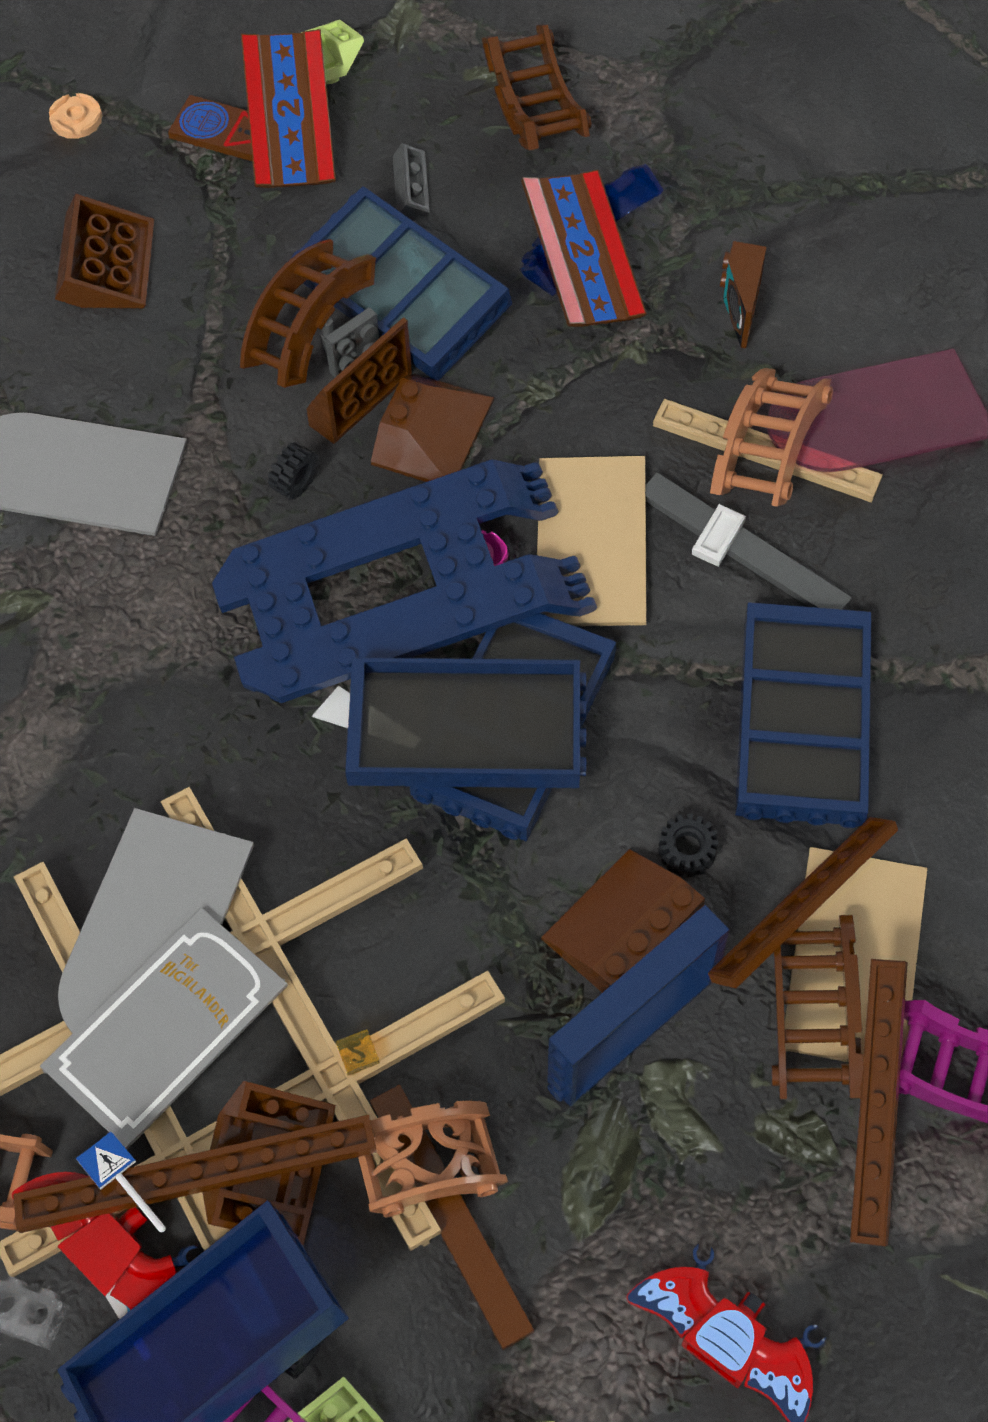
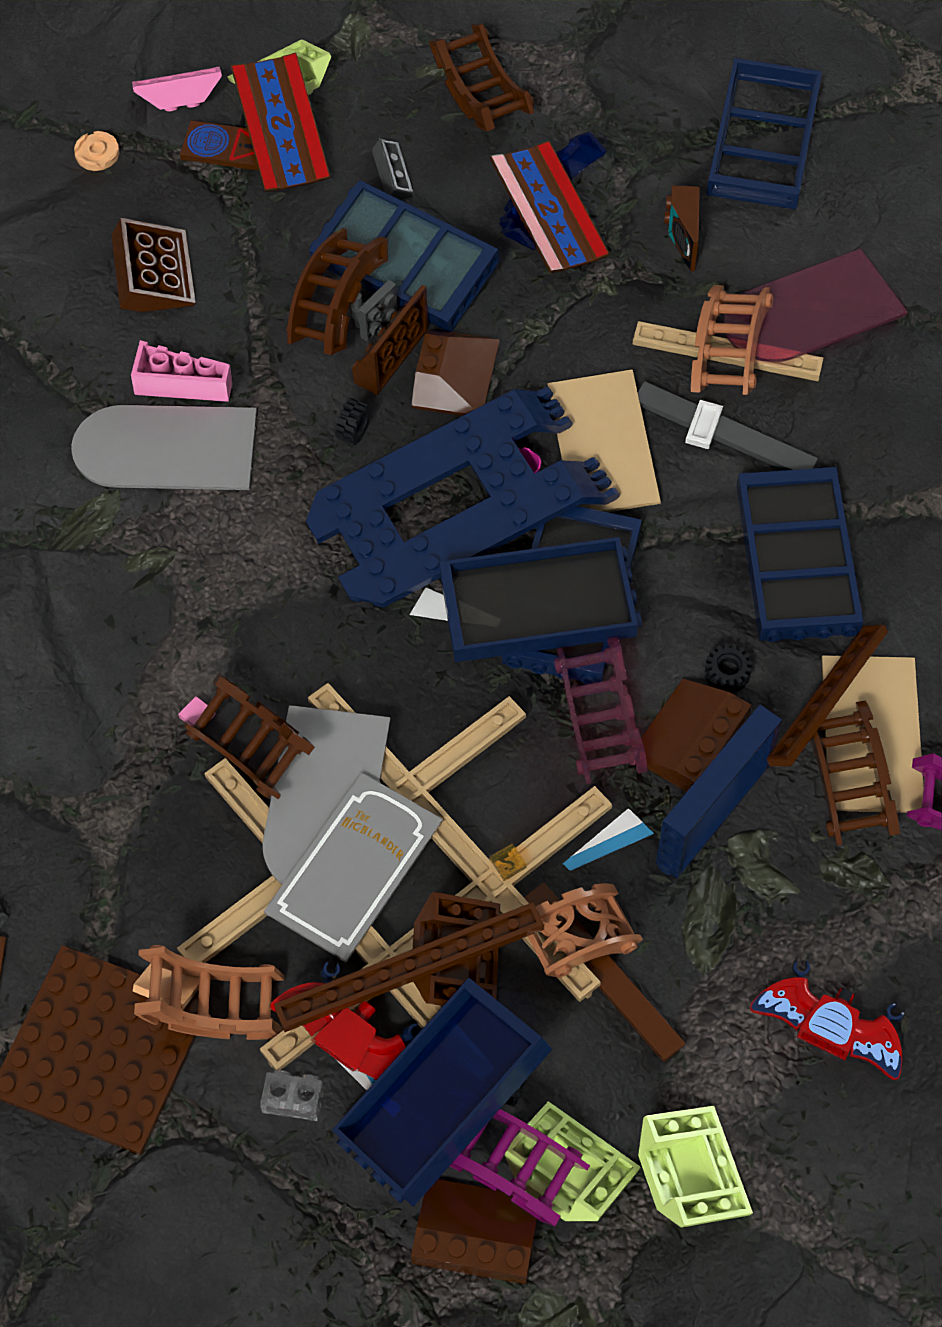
camera: 10 degrees left, 0 degrees up
piece [76,1132,165,1232] -> none
reddish brown tile [850,959,908,1246] -> none
none -> bright pink wedge [131,340,232,402]
none -> bright pink wedge [132,67,222,111]
none -> bright pink tile [178,697,216,724]
none -> reddish brown fence [183,673,315,799]
none -> clear pink fence [554,637,648,784]
none -> dark azure sticker [563,808,654,871]
none -> dark blue window [707,58,822,209]

